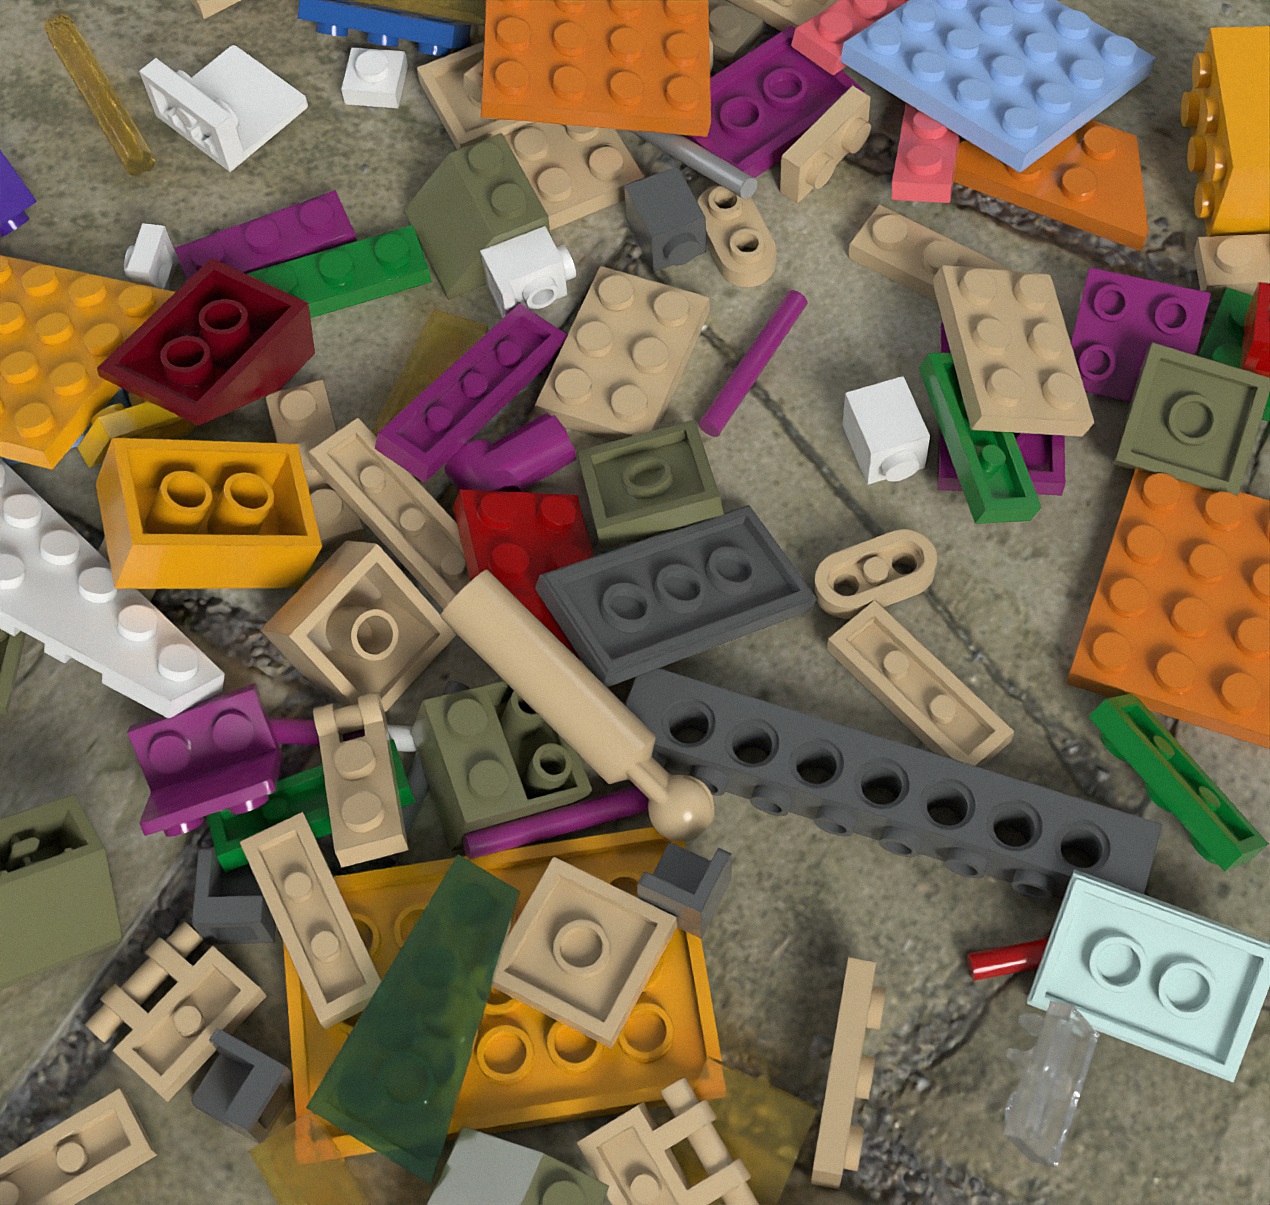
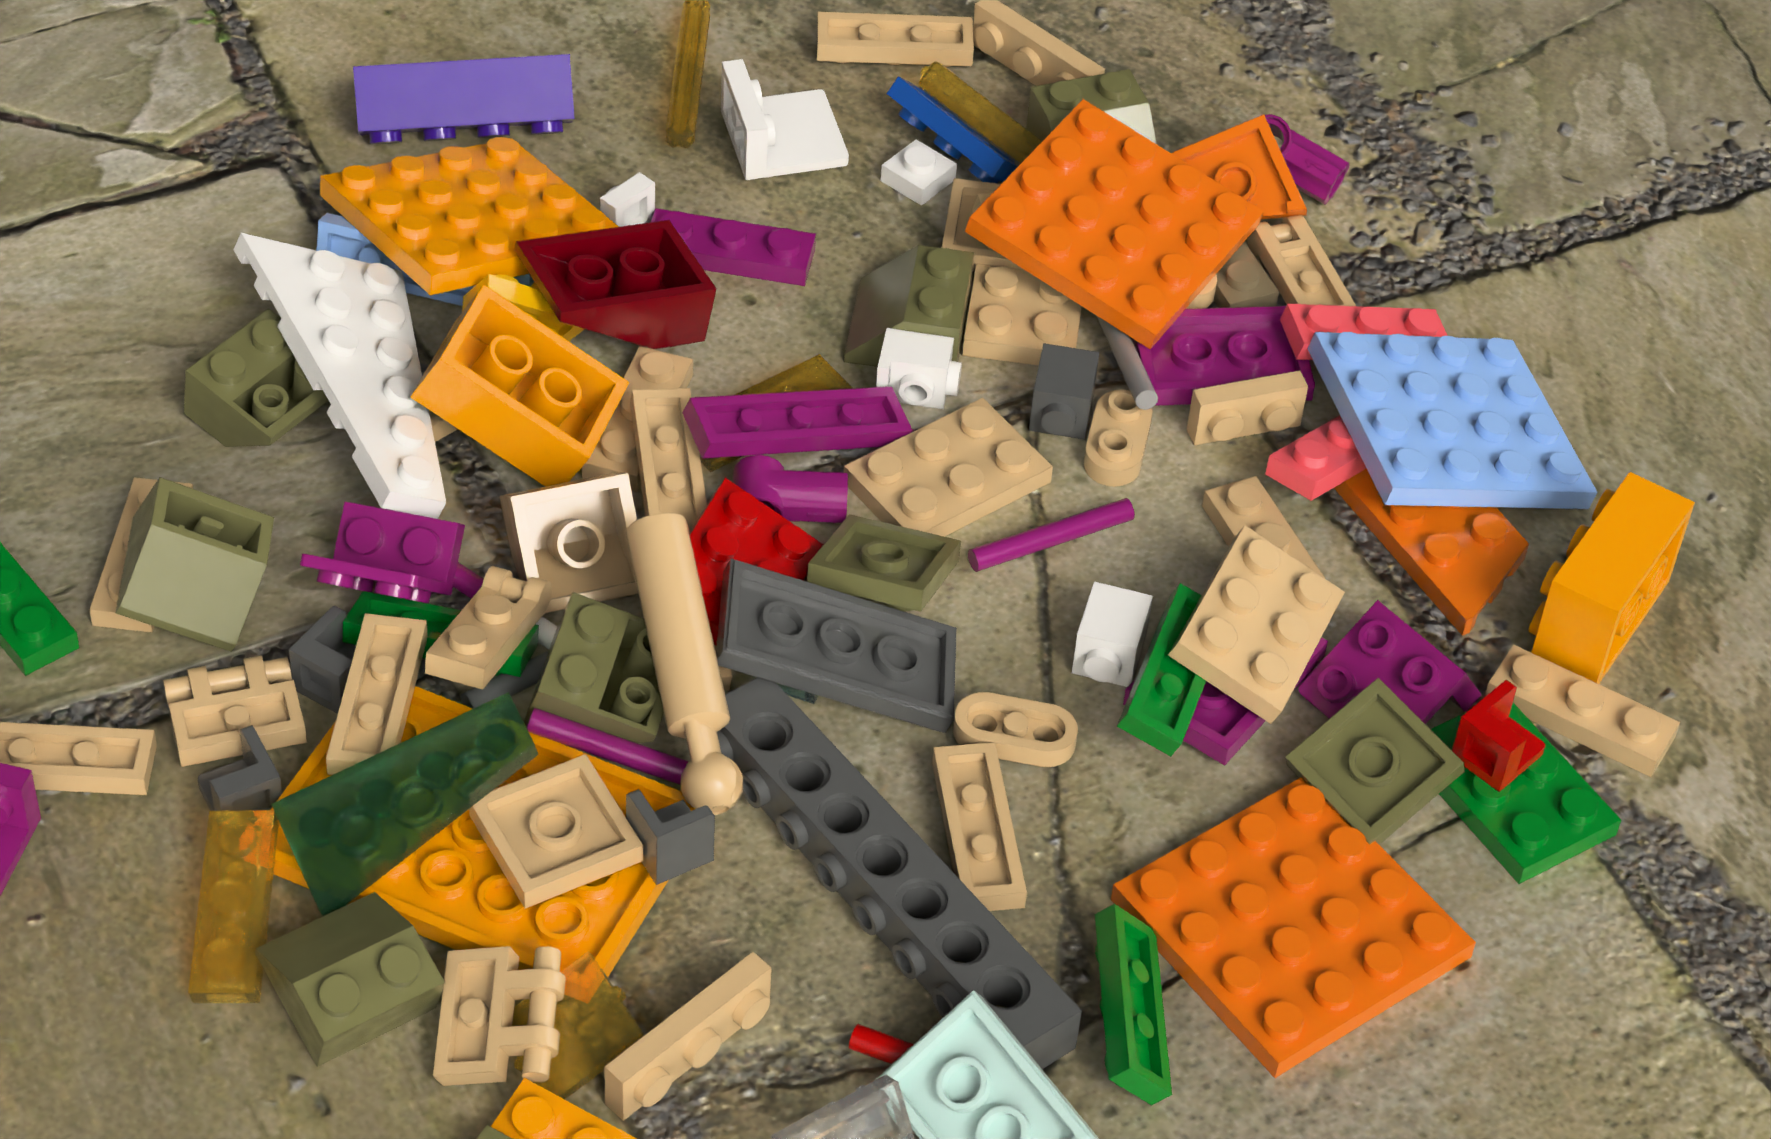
camera: 25 degrees right, 15 degrees down
green plate [247,225,432,318] -> none

